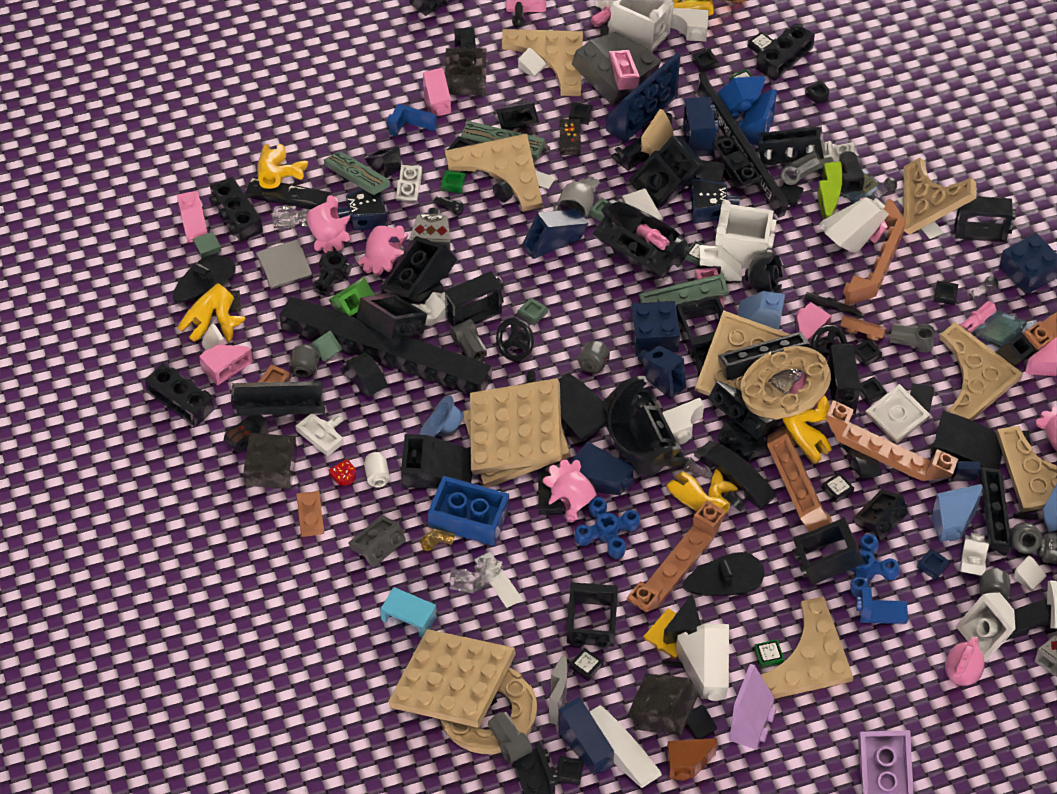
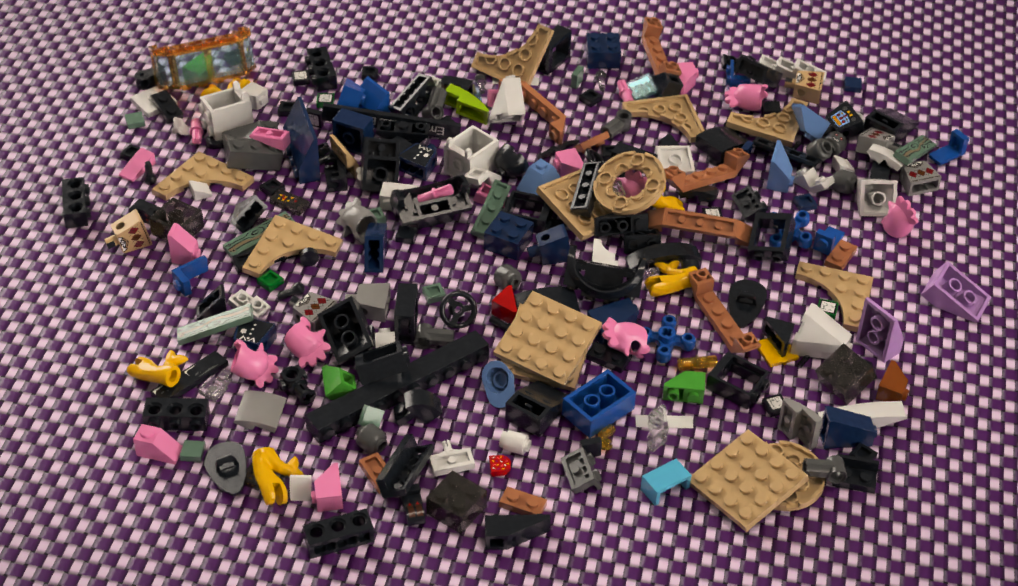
camera: 60 degrees left, 10 degrees down
none -> tan torso [104,209,152,253]
none -> light grey torso [345,283,391,322]
none -> black tile [395,225,418,244]
none -> black slope [485,514,551,550]
none -> red slope [491,285,517,324]
none -> sand green tile [571,65,584,89]
none -> black tile [579,437,602,457]
none -> bright green slope [662,371,706,404]
none -> clear yellow axle [677,355,718,371]
none -> nougat plate [824,240,858,270]

